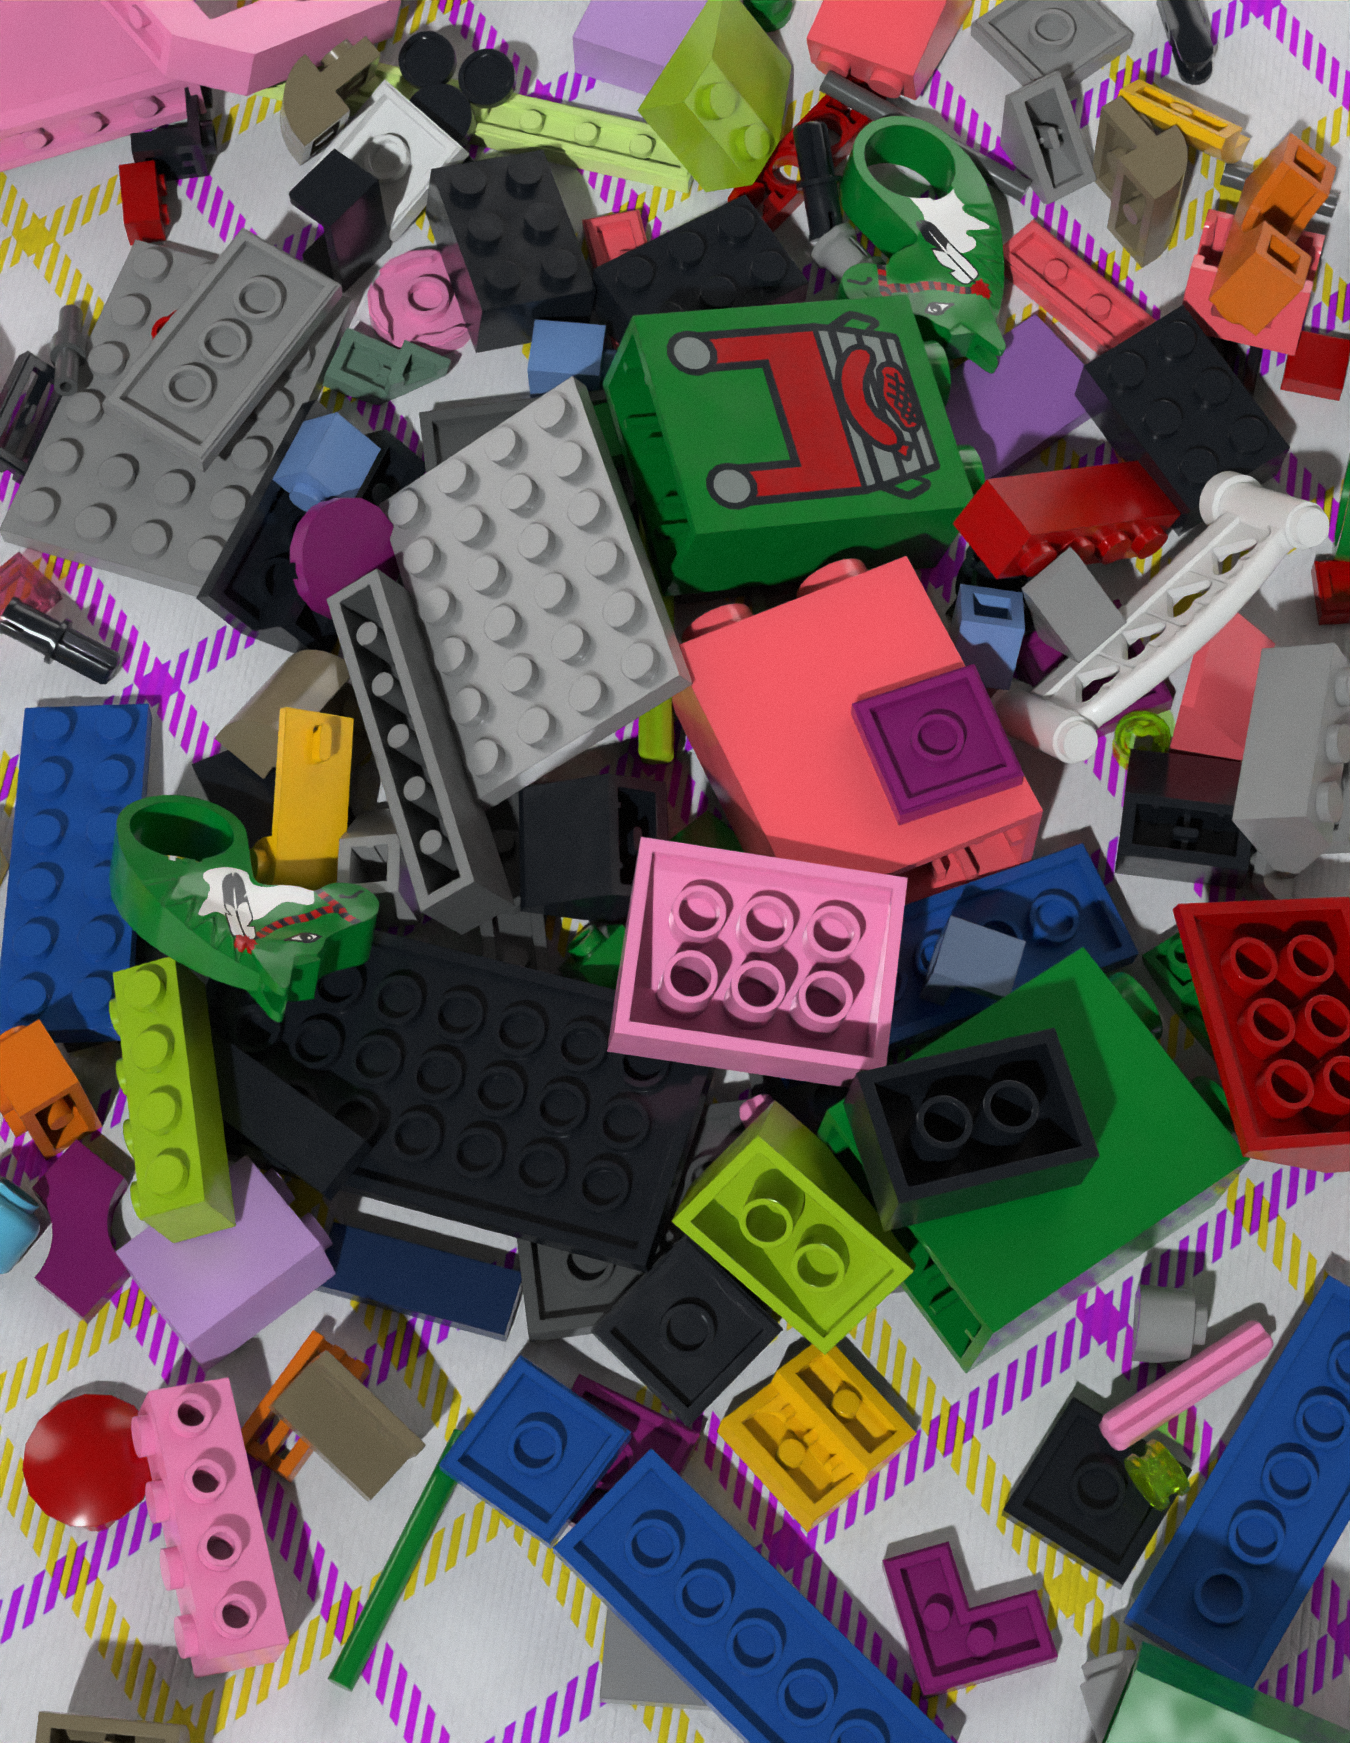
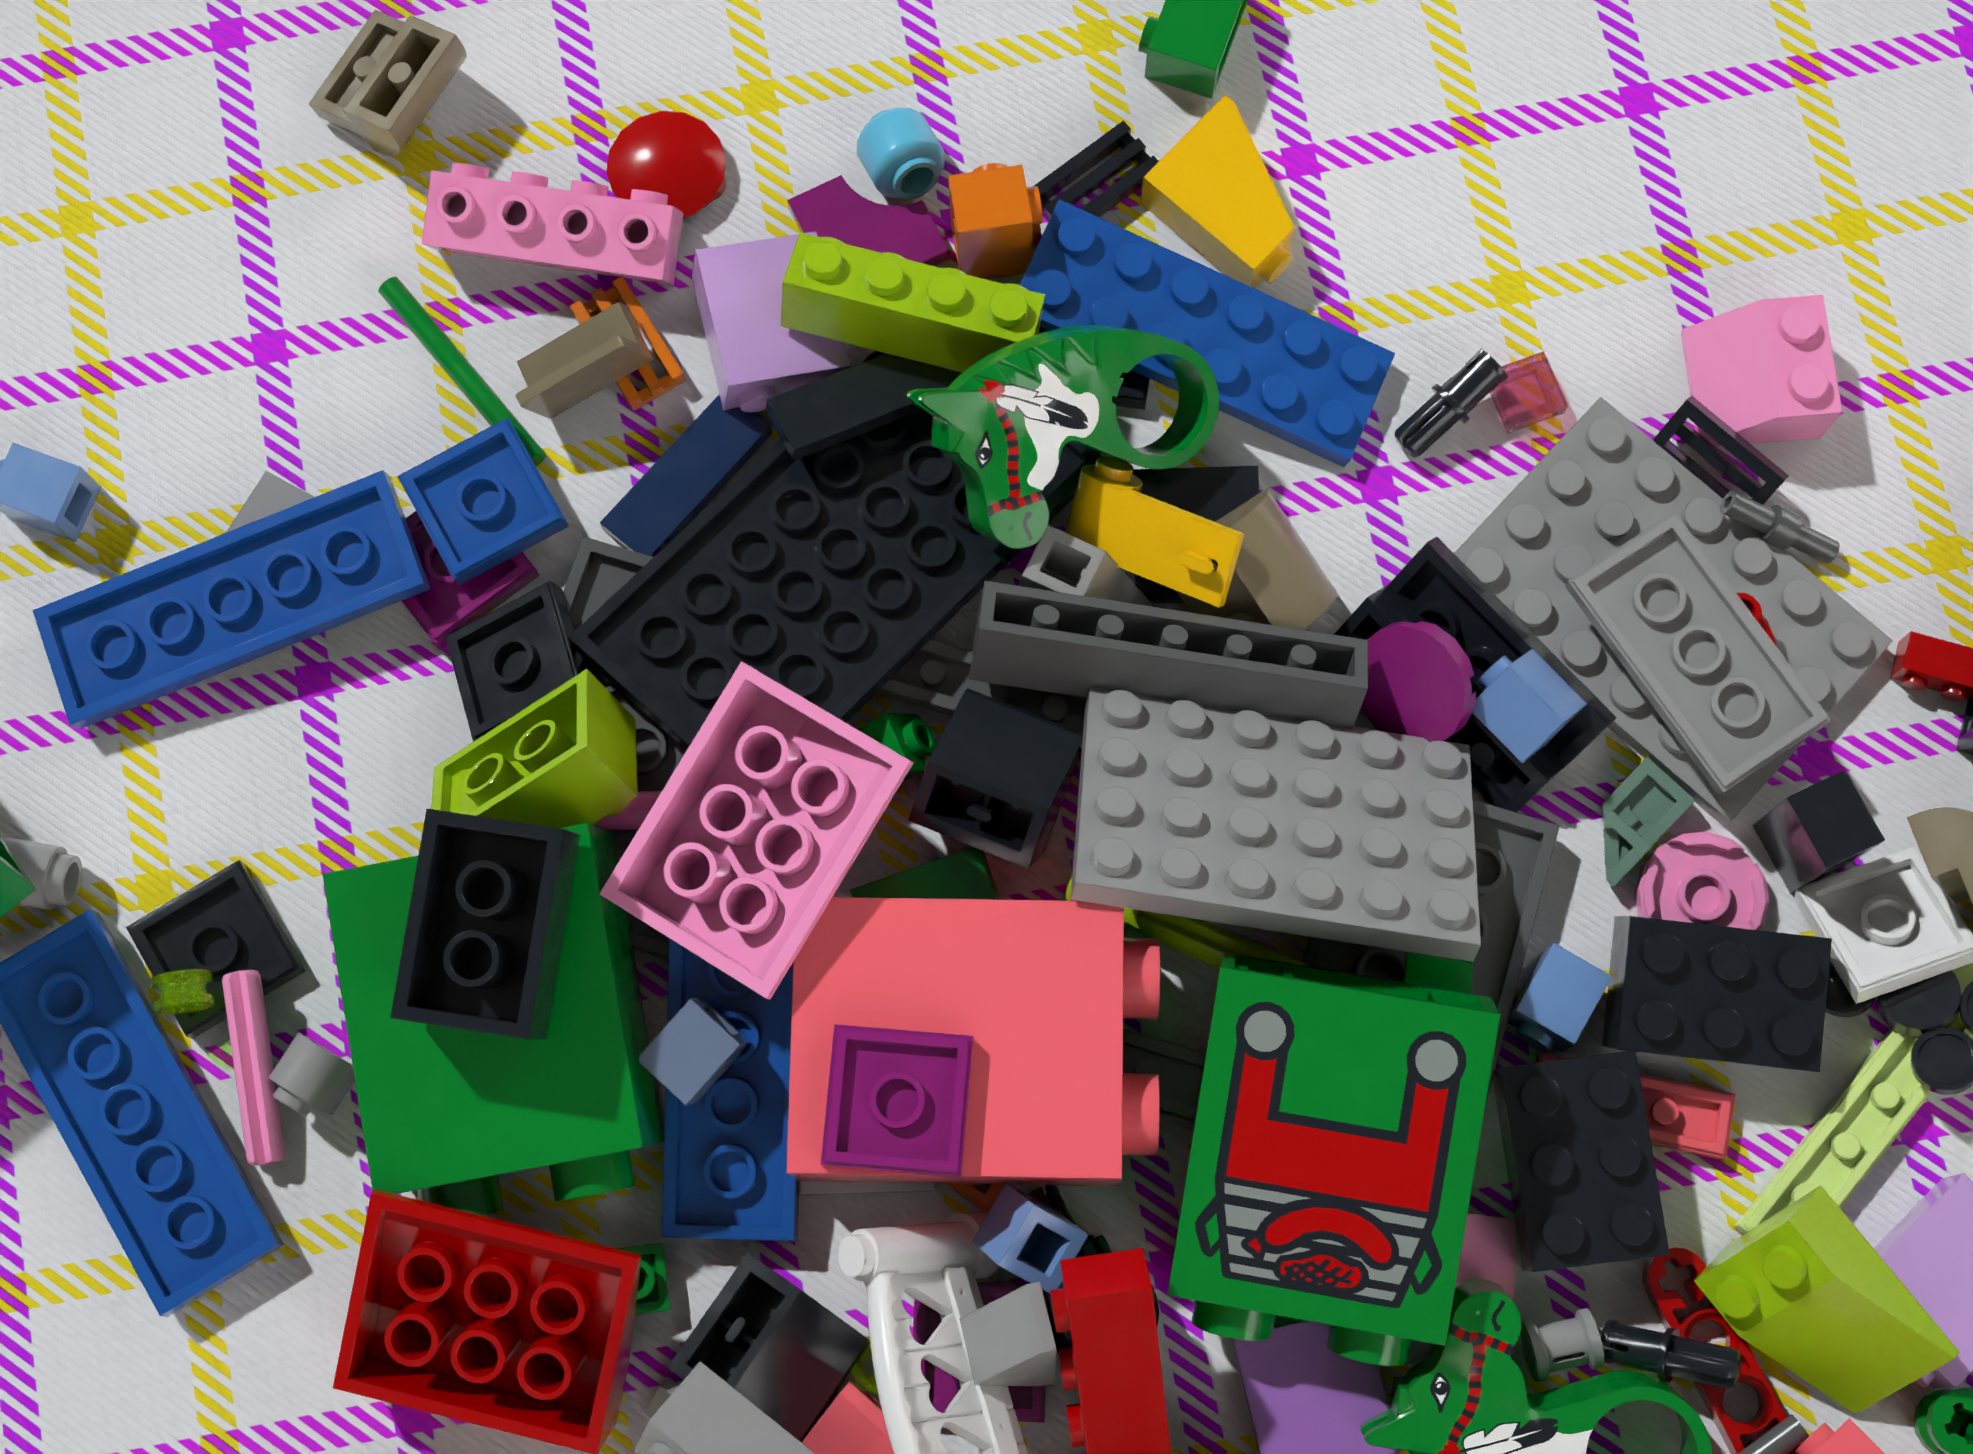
camera: 115 degrees right, 10 degrees up
yellow slope [716,1344,917,1533] -> none
magenta tile [882,1541,1058,1700] -> none

